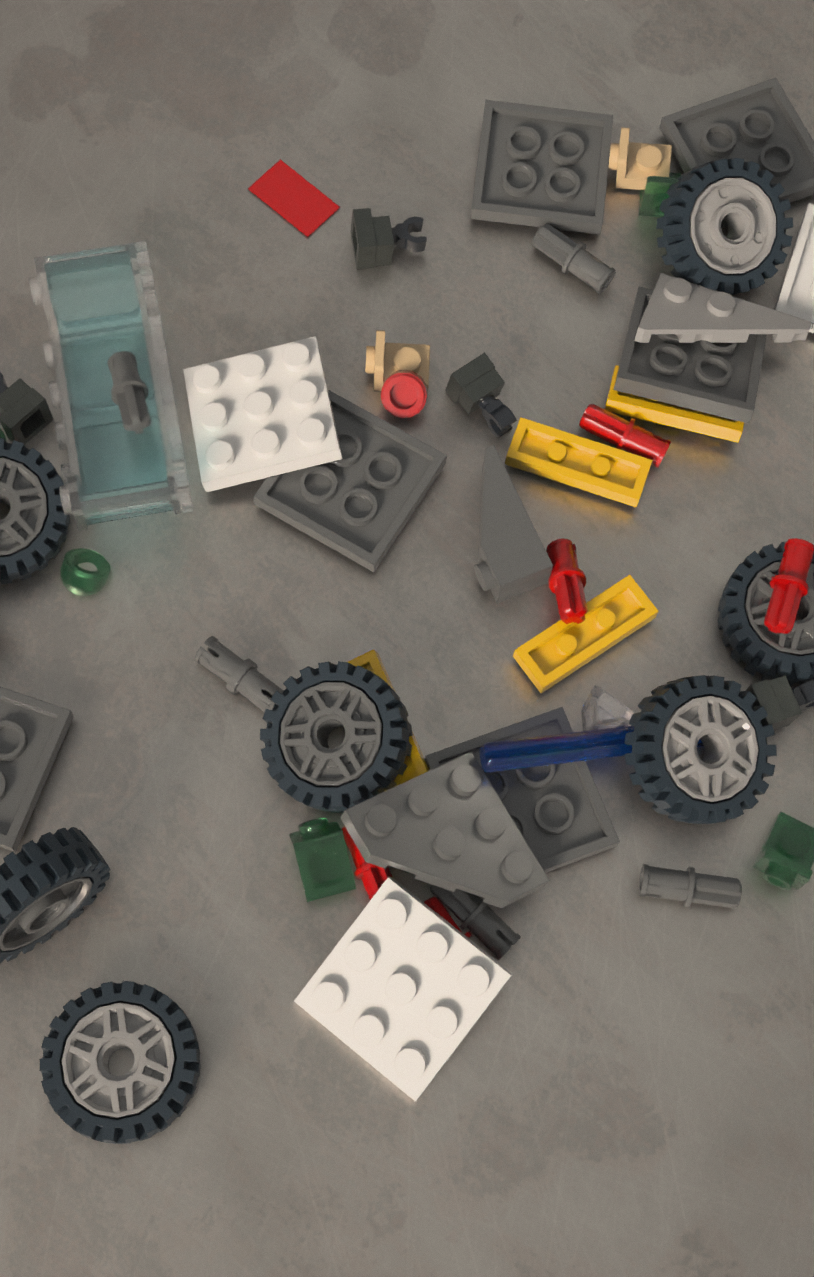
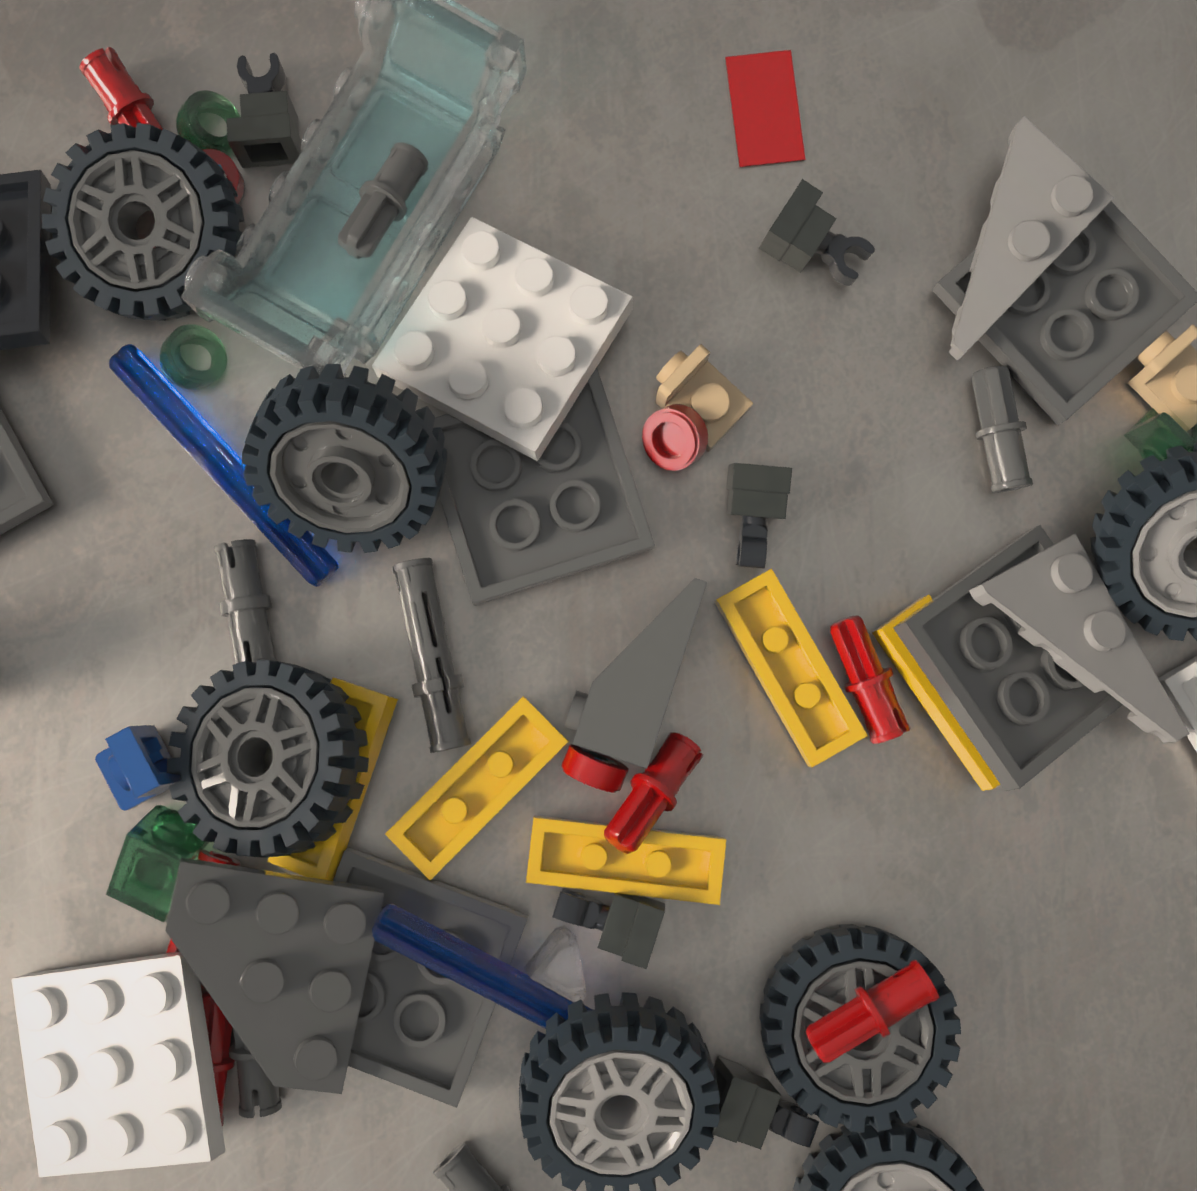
camera: 40 degrees right, 15 degrees up
none -> blue bracket [95,725,181,811]
none -> clear blue axle [108,344,339,587]
none -> wheel [242,364,447,553]
none -> yellow plate [385,696,569,880]
none -> dark grey pin [392,558,471,753]
none -> pearl dark grey piece [552,888,665,970]
none -> red tile [561,744,629,793]
none -> light grey wing [949,116,1114,361]

